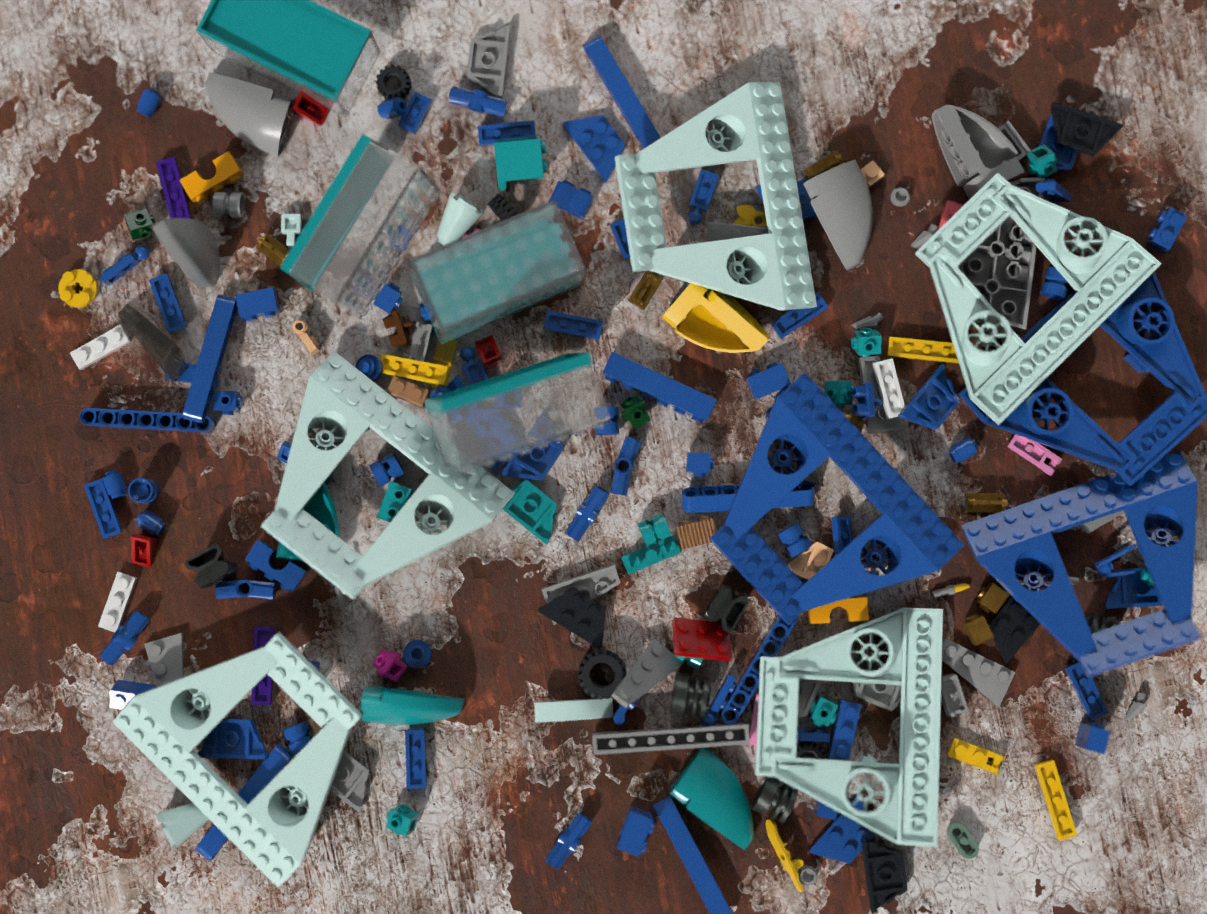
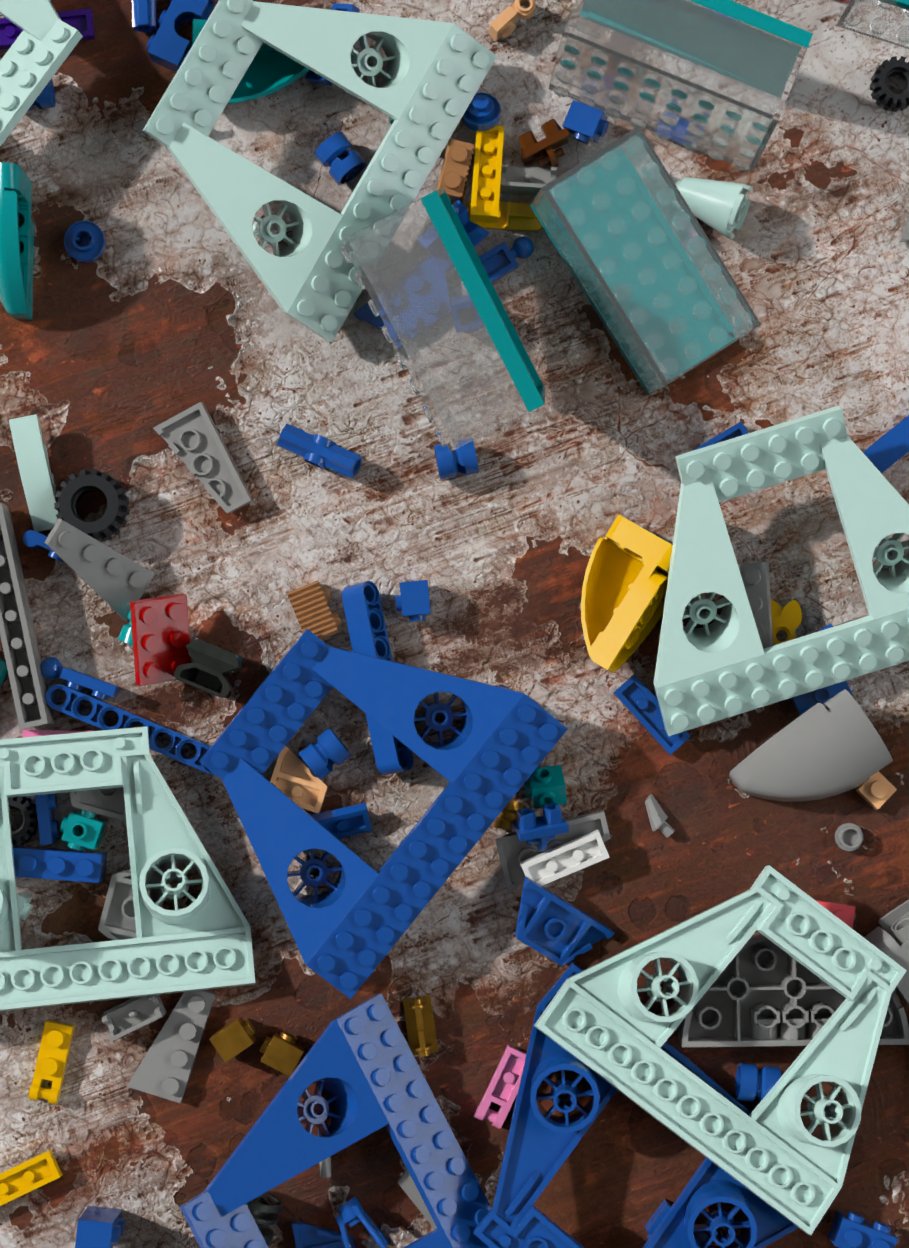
camera: 70 degrees right, 0 degrees up
dark pink brick [372,649,407,682] -> none
teal brick [377,481,414,523] -> none
blue brick [378,97,406,119] -> none
blue plate [398,92,432,135] -> none
blue piece [449,86,508,118] -> none
red slope [475,335,504,369] -> none
blue plate [477,120,536,146] -> none
black tyre [487,194,522,229] -> none
teal container [494,136,548,191] -> none
blue wing [501,413,564,481] -> none
teal wing [503,480,557,545] -> none
black wing [537,587,606,649] -> none
blue plate [543,310,603,340] -> none
blue brick [549,180,593,220] -> none
blue wing [562,115,625,183] -> none
blue brick [602,352,717,423] -> none
blue piece [611,436,641,496] -> none
dark green brick [620,395,651,429] -> none
teal plate [621,535,681,575] -> none
pearl gold hinge [628,271,664,311] -> none
teal wheel [637,513,671,546] -> none
pearl dark grey wheel [671,672,711,717] -> none
blue plate [687,169,719,225] -> none
blue brick [746,362,791,401] -> none
pearl gold hinge [804,150,844,179] -> none
light orange arch [808,594,869,624] -> none
teal brick [851,328,882,357] -> none
yellow plate [887,337,959,364] -> none
light grey bar [911,224,938,248] -> none
light grey piece [932,583,970,599] -> none
blue brick [948,437,978,463] -> none
black wing [988,596,1041,664] -> none
blue plate [1036,179,1071,203] -> none
blue plate [1064,661,1109,721] -> none

